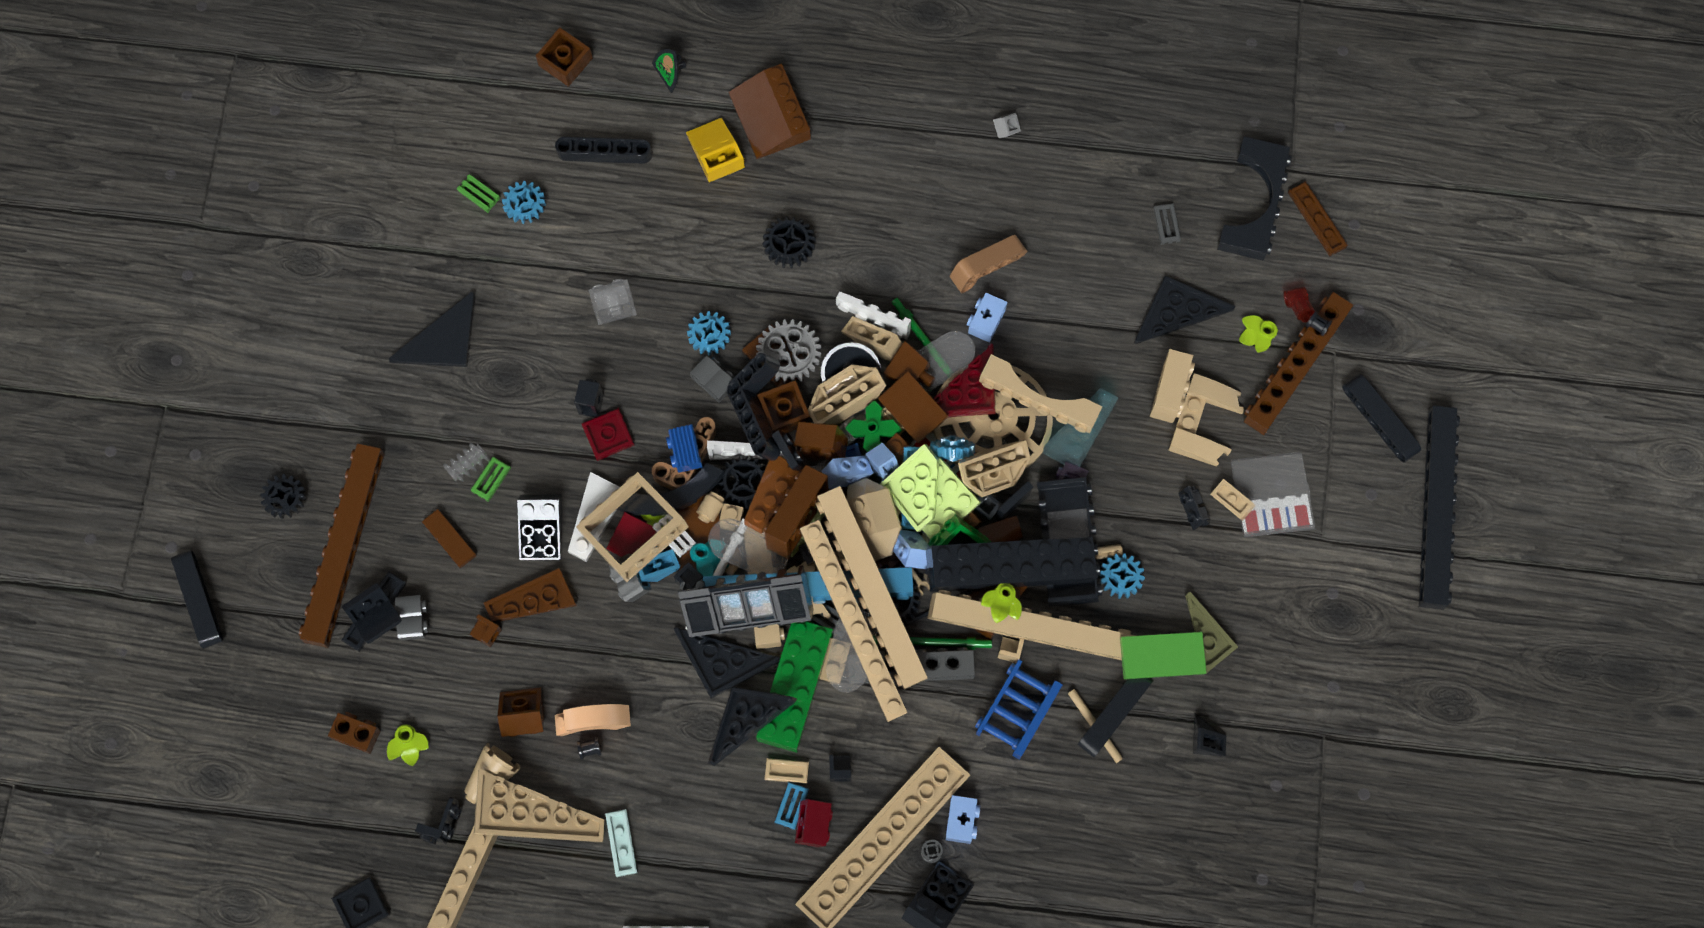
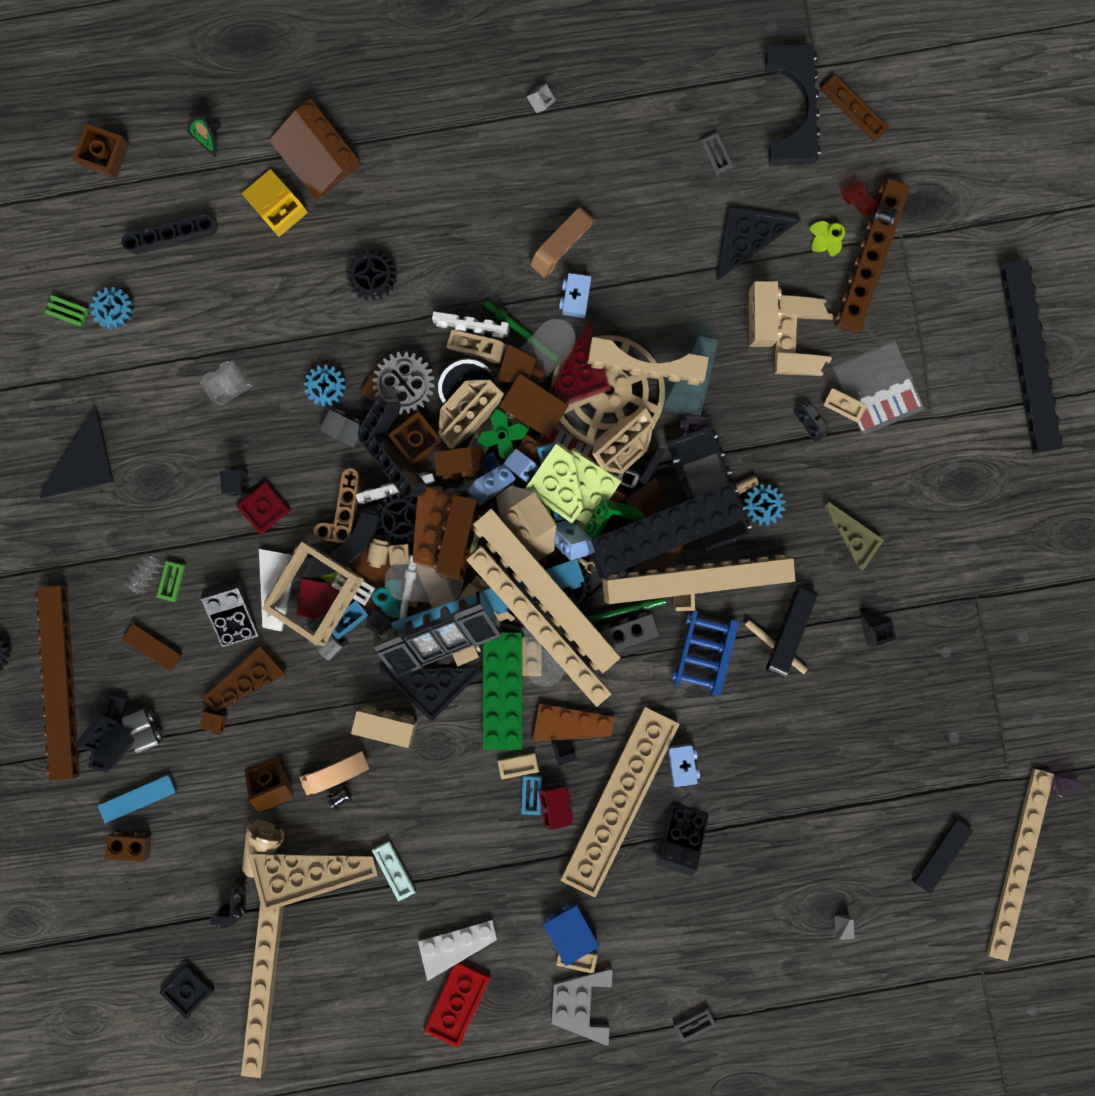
camera: 20 degrees left, 15 degrees up
lime plate [387,724,429,766] -> none
blue brick [666,424,702,473] -> none
black tile [708,687,797,766] -> none
black plate [772,431,805,471] -> none
dark grey wheel [921,840,943,863] -> none
dark azure gear [930,435,975,461] -> none
lime plate [981,583,1022,623] -> none
bright green tile [1120,632,1207,679] -> none
black beam [1342,374,1422,463] -> none
none -> dark azure tile [98,774,177,823]
none -> tan brick [351,705,418,748]
none -> dark orange wing [532,704,615,742]

